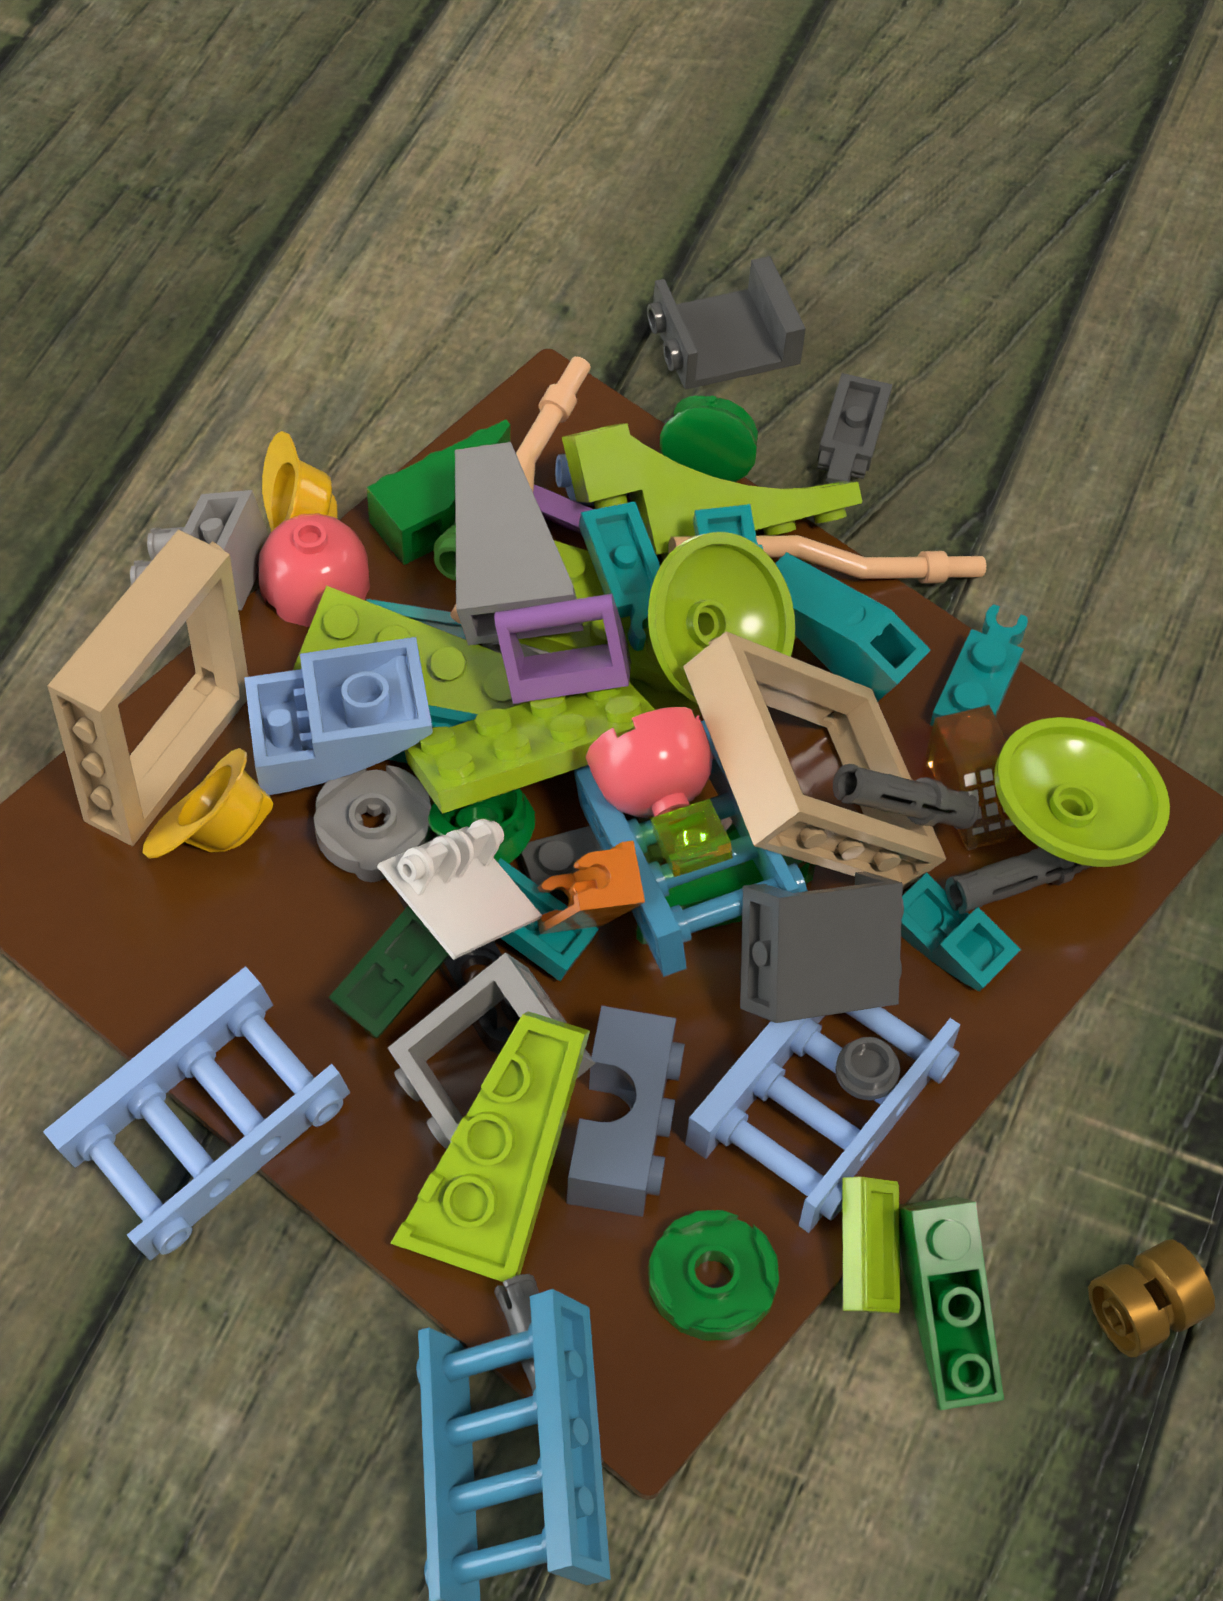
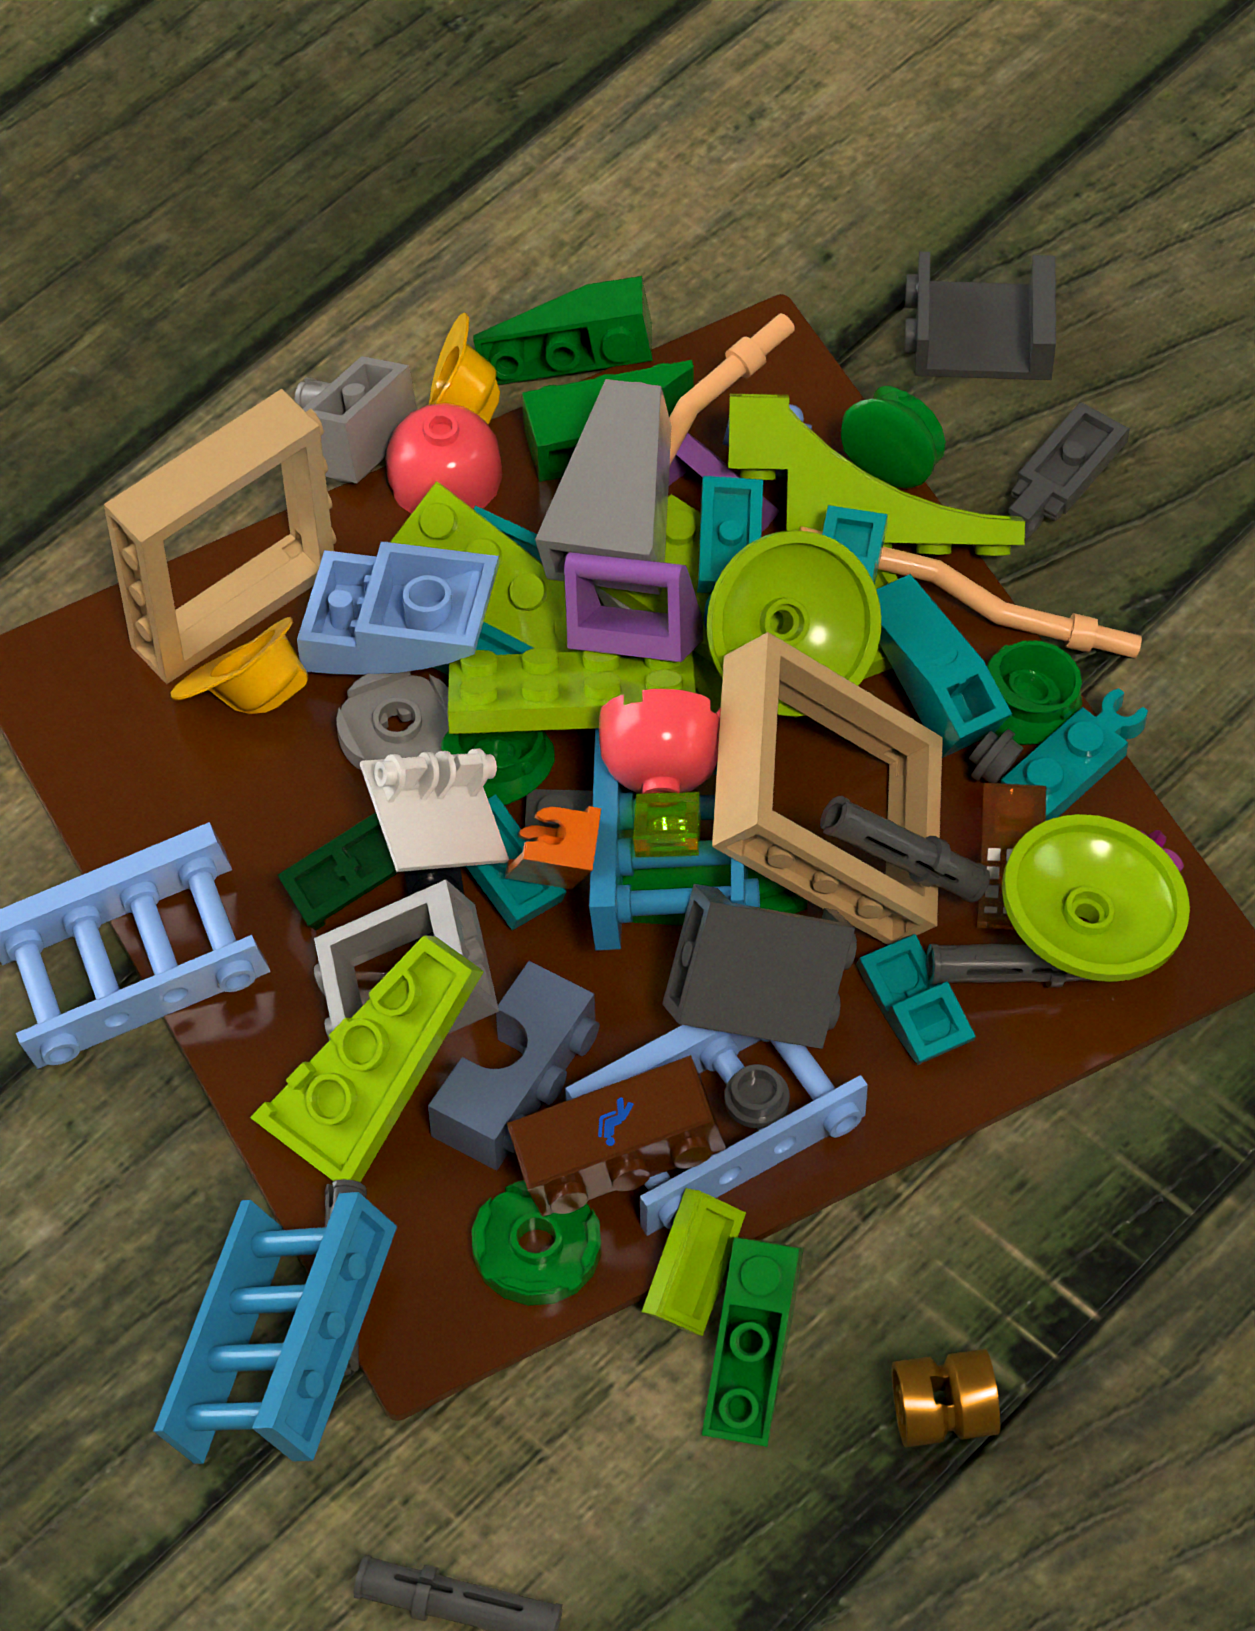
camera: 25 degrees right, 0 degrees up
none -> green slope [473,276,653,385]
none -> reddish brown brick [507,1055,726,1217]
none -> dark grey plate [969,728,1024,786]
none -> green piece [987,641,1082,745]

